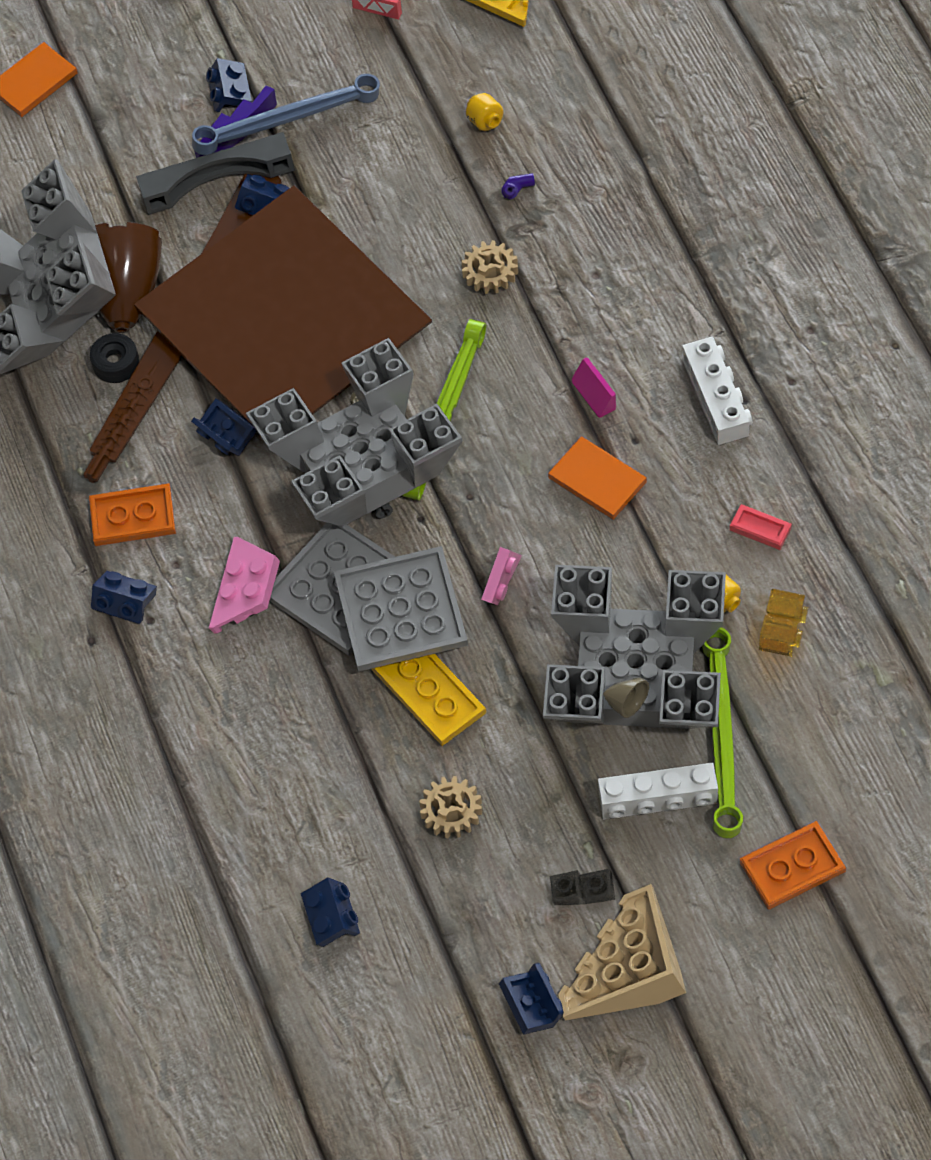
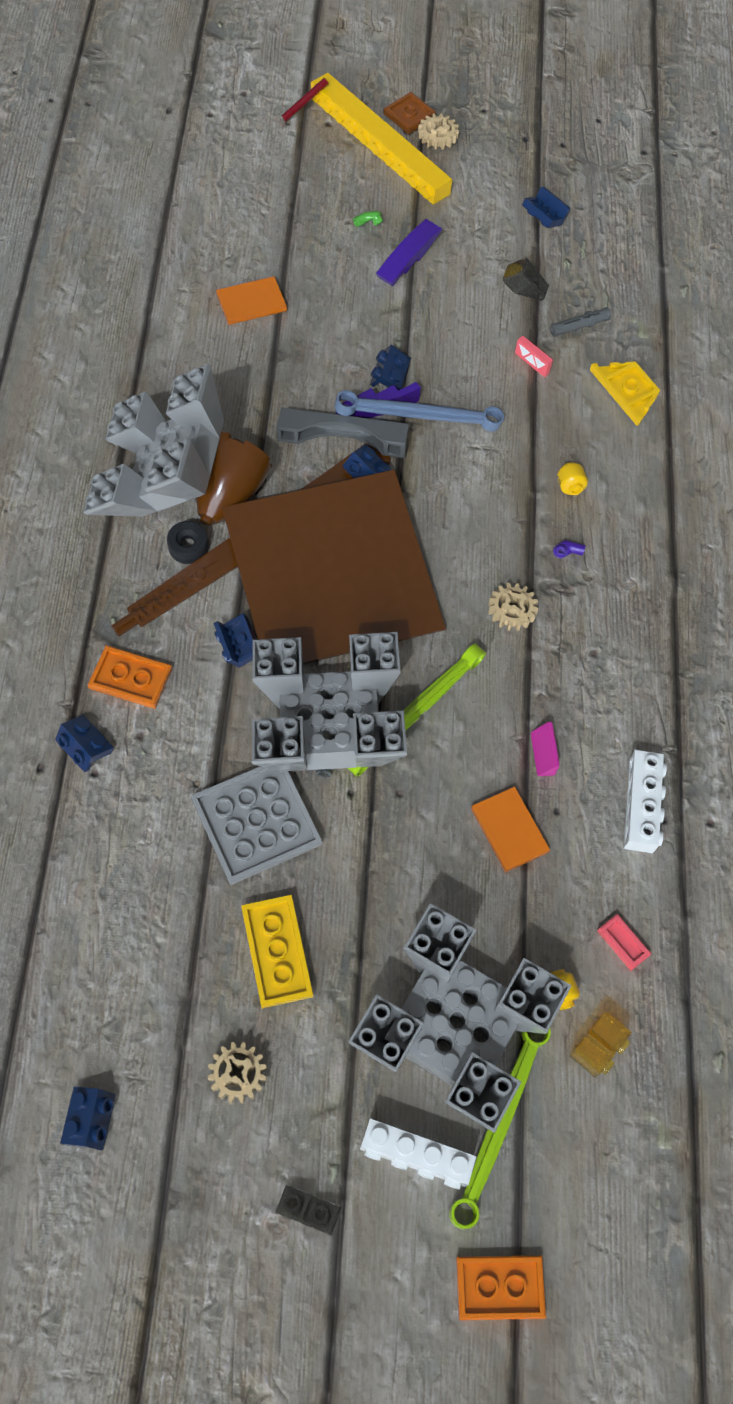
camera: 15 degrees right, 5 degrees up
bright pink wing [209,537,280,634] -> none
light grey plate [333,546,468,672] -> none
bright pink wing [481,547,522,605] -> none
dark blue bracket [499,963,564,1035] -> none
tan slope [558,884,686,1021] -> none
dark tan piece [603,678,649,718] -> none

